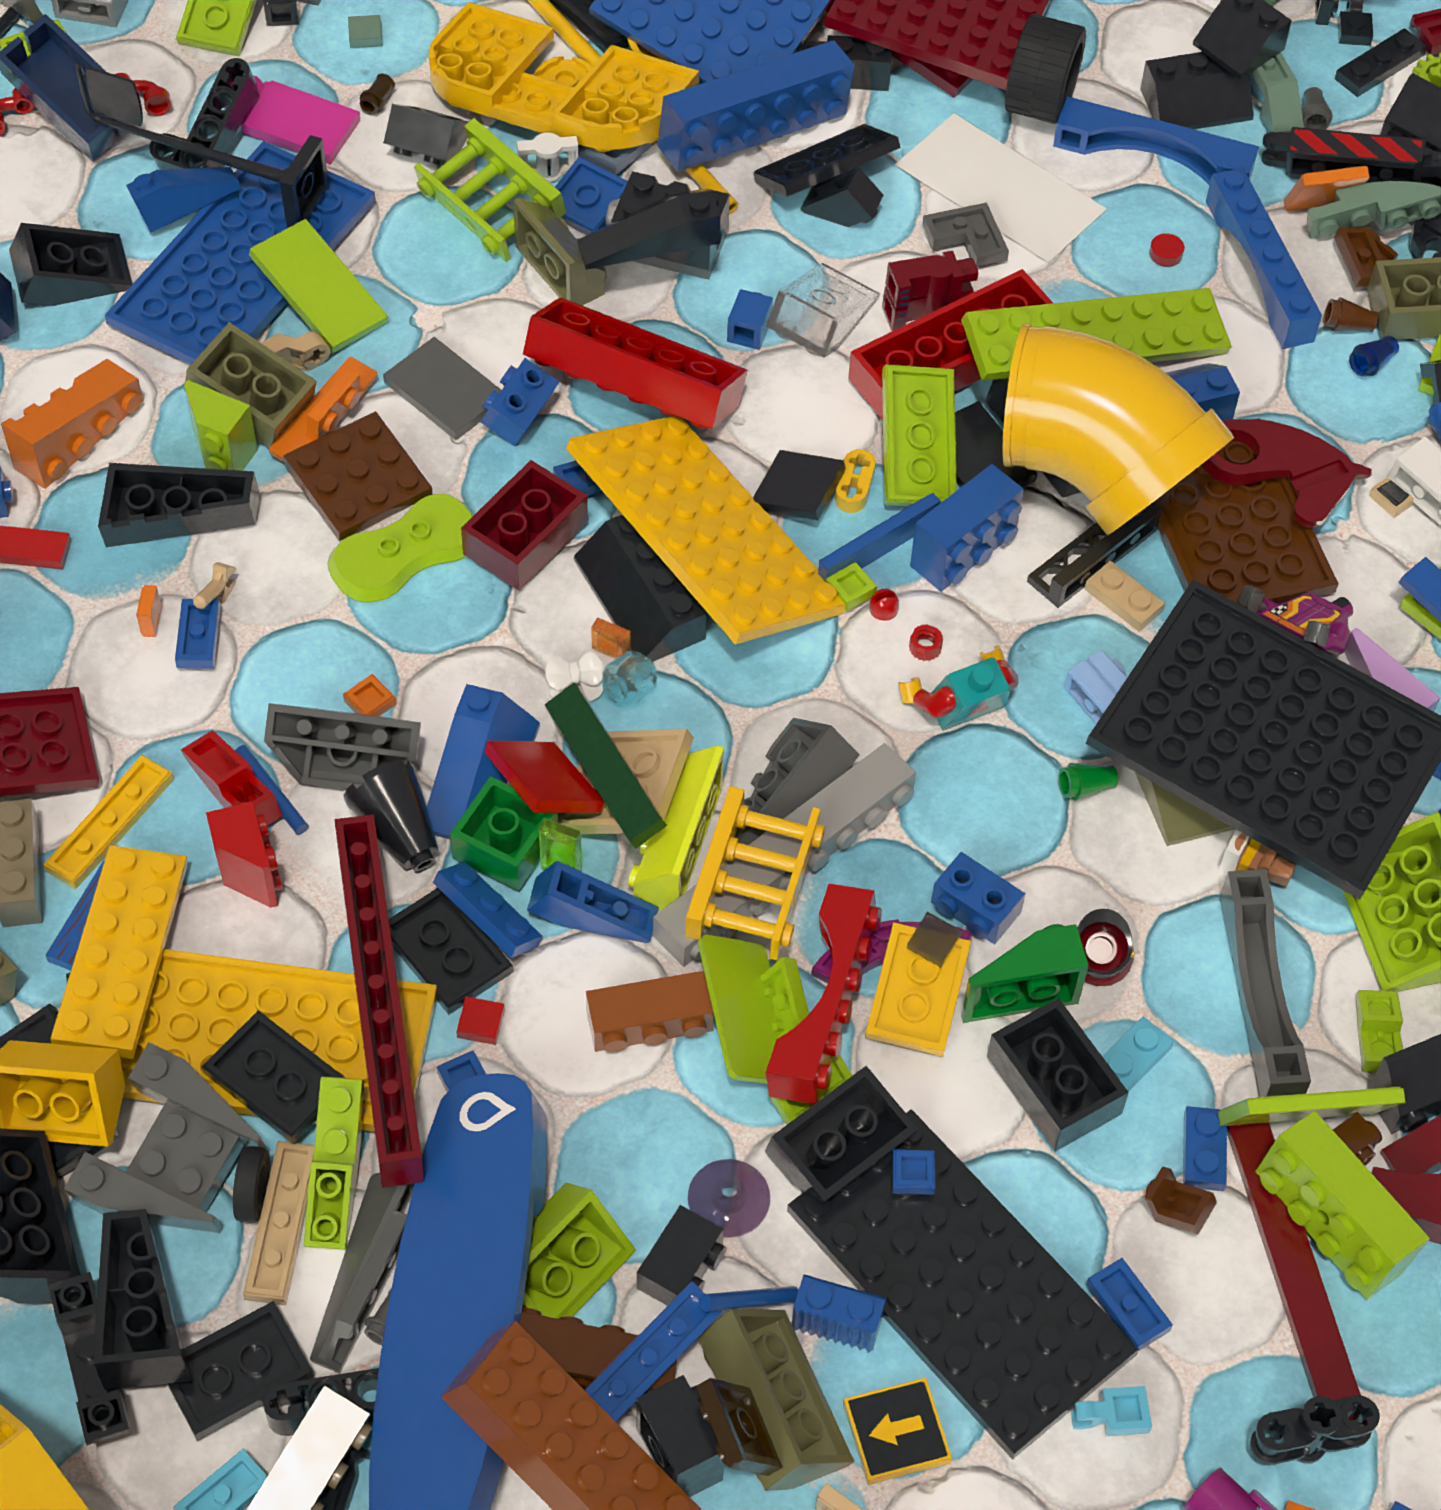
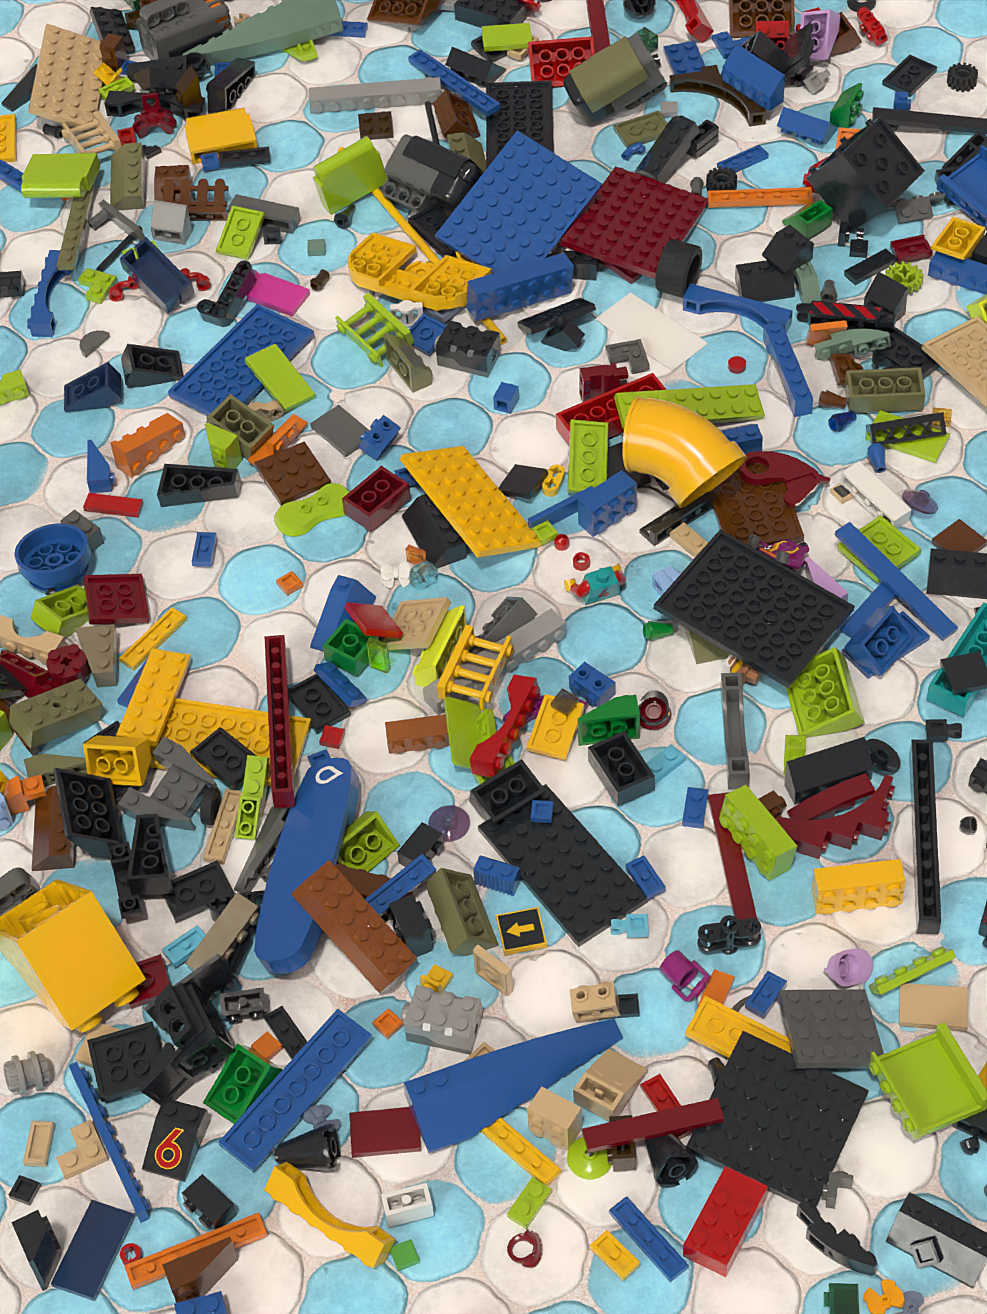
camera: 10 degrees right, 5 degrees down
black piece [75,64,329,228] -> none
blue slope [126,167,242,233] -> none
orange tile [136,585,162,637] -> none
red slope [181,730,283,825] -> none
tan bar [193,562,237,609] -> none
red slope [206,801,282,908] -> none
blue bar [235,745,309,835] -> none
dark grey wedge [264,703,421,790] -> none
black cone [343,759,438,871] -> none
black slope [383,104,469,165] -> none
red brick [522,297,748,429] -> none
blue slope [527,860,659,943] -> none
dark green tile [544,682,667,849] -> none
black wedge [577,189,721,270] -> none
dark brown plate [696,1378,783,1476] -> none
blue bar [699,1286,798,1312] -> none
clear slope [766,263,881,358] -> none
reddish brown bracket [1145,1166,1217,1235] -> none
lime tile [1218,1087,1406,1126] -> none

